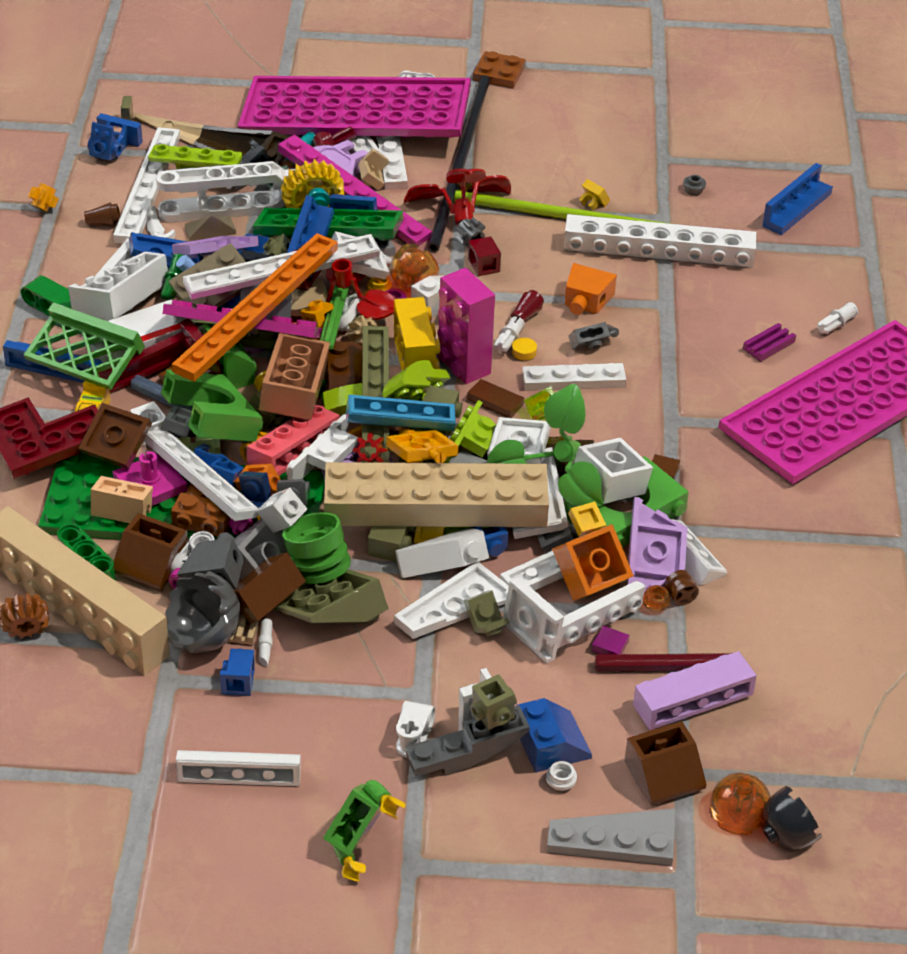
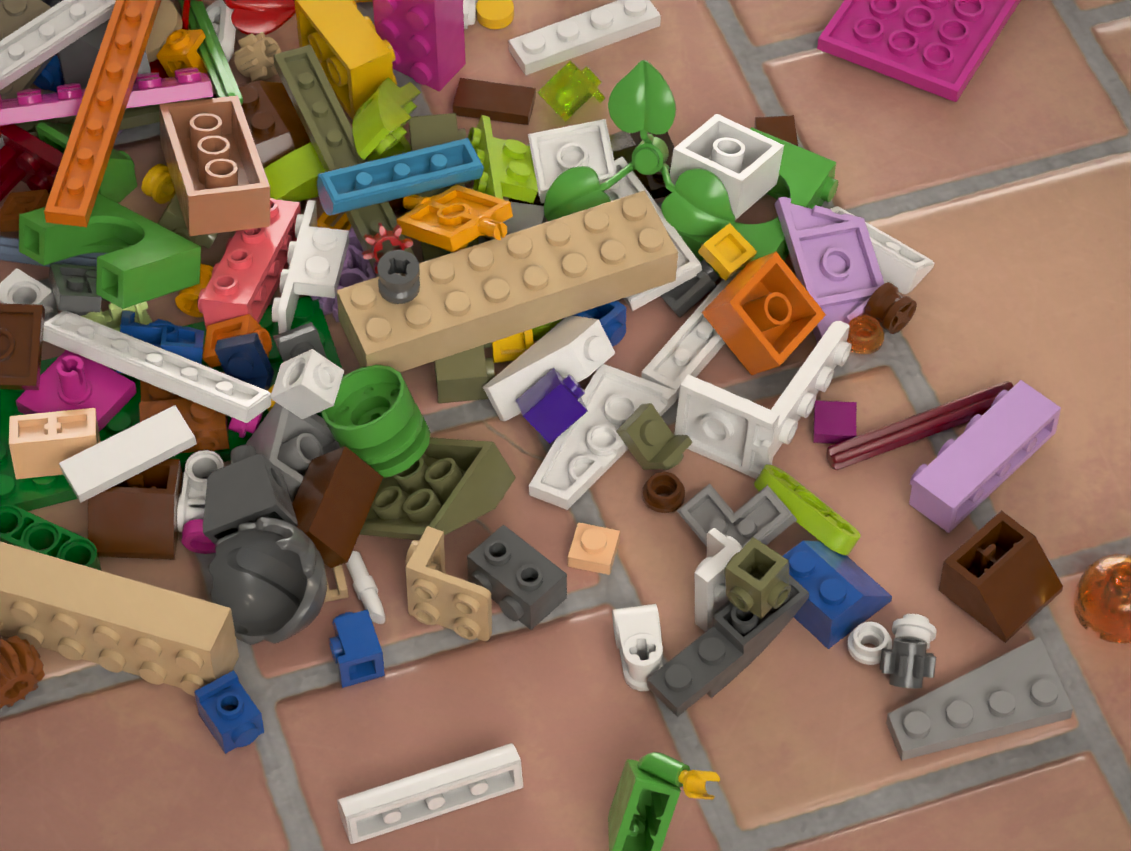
camera: 20 degrees left, 10 degrees up
none -> white tile [59,405,197,503]
none -> blue brick [194,670,264,754]
none -> dark grey wheel [377,250,420,304]
none -> tan bracket [405,526,492,641]
none -> dark grey brick [467,524,567,630]
none -> dark purple brick [516,368,588,444]
none -> light nougat plate [568,522,620,575]
none -> reddish brown plate [642,472,685,513]
none -> light grey tile [677,483,797,548]
none -> lime beam [754,464,861,555]
none -> dark grey gear [880,638,936,689]
none -> white plate [892,614,937,650]

